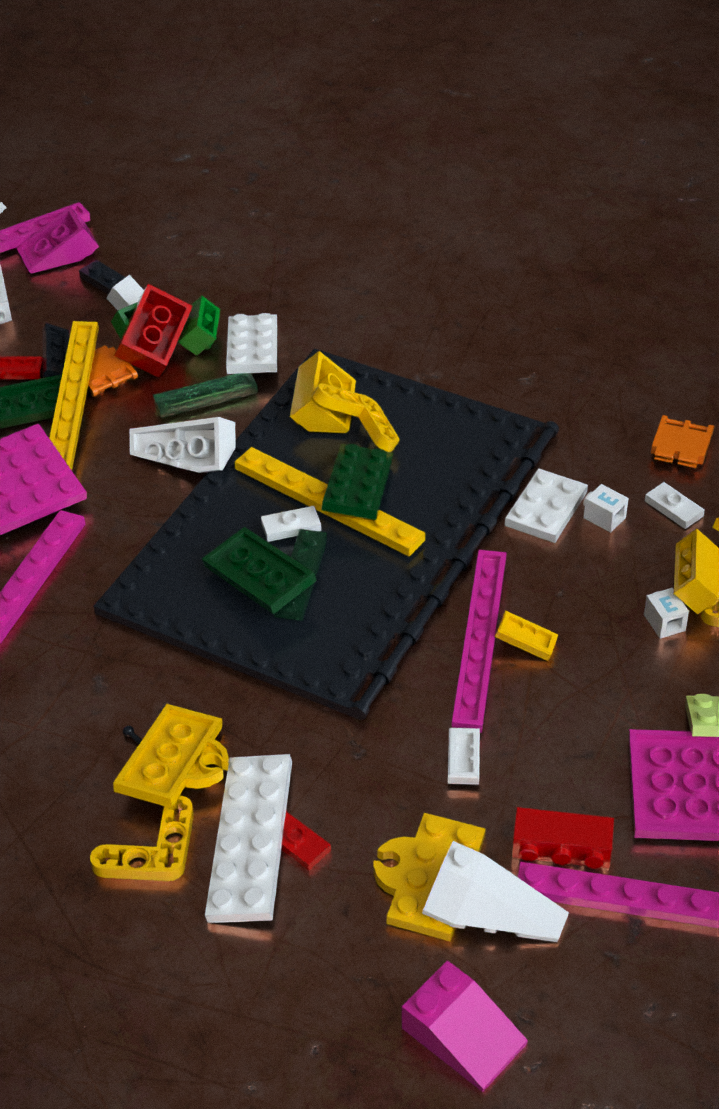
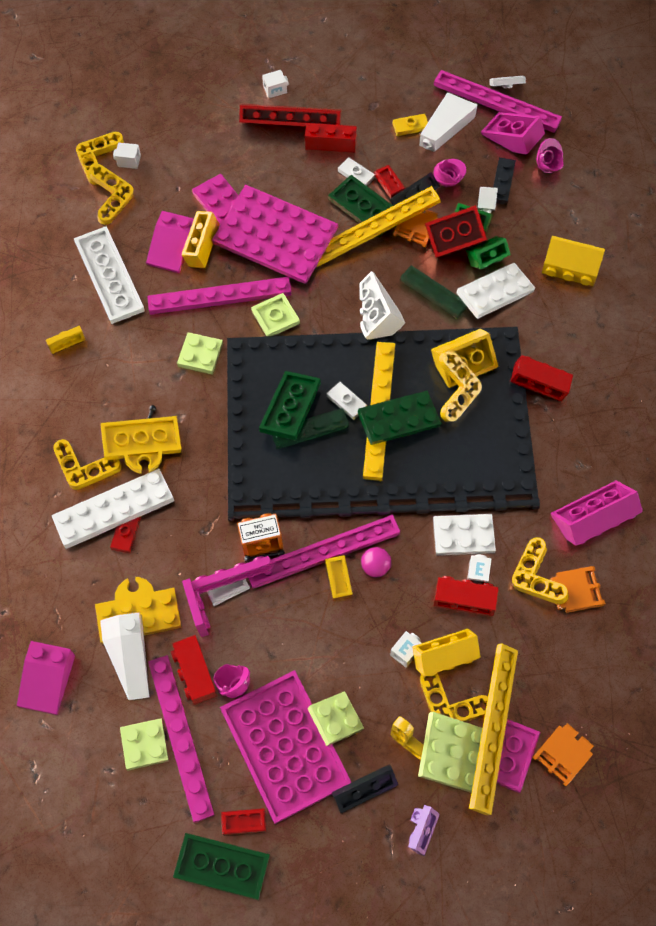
camera: 60 degrees right, 20 degrees up
white plate [645,482,705,529] -> none
none -> yellowish green plate [120,718,169,771]
none -> yellowish green plate [177,332,223,374]
none -> dark pink bracket [182,556,272,637]
none -> dark pink piece [213,664,250,698]
none -> brick [237,513,283,556]
none -> black hinge [244,549,285,562]
none -> yellowish green plate [251,293,300,337]
none -> dark pink hair [361,547,392,577]
none -> red brick [433,576,499,616]
none -> dark pink piece [434,159,466,187]
none -> red brick [510,355,573,402]
none -> yellow beam [512,538,569,604]
none -> dark pink piece [536,138,564,173]
none -> yellow slope [542,236,605,287]
none -> dark pink slope [551,480,643,546]

